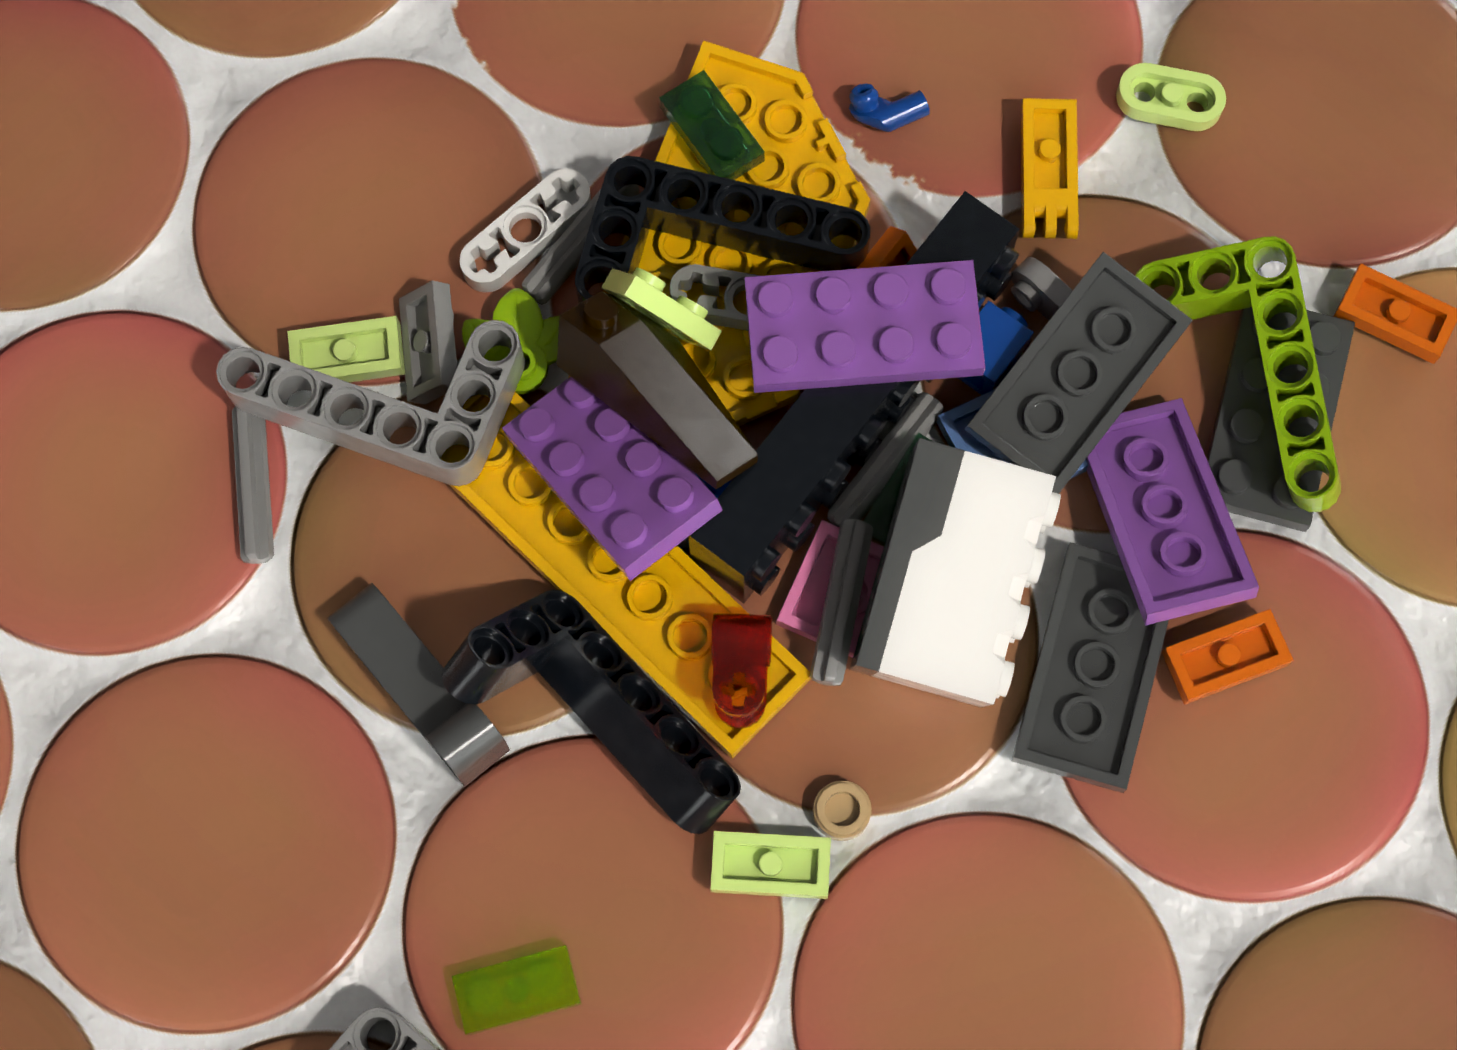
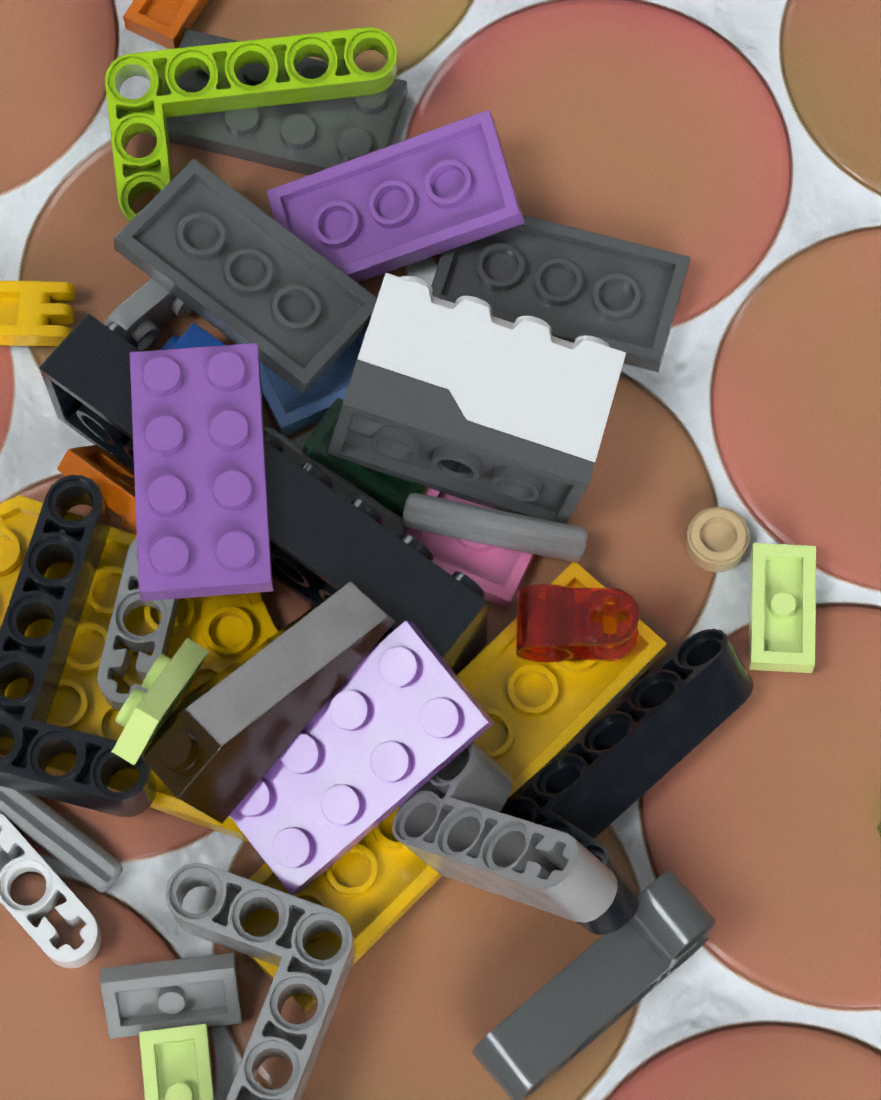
camera: 90 degrees left, 5 degrees down
lime plate [462,288,559,394] -> none
orange plate [1162,608,1294,705] -> none
none -> light grey beam [392,742,617,923]

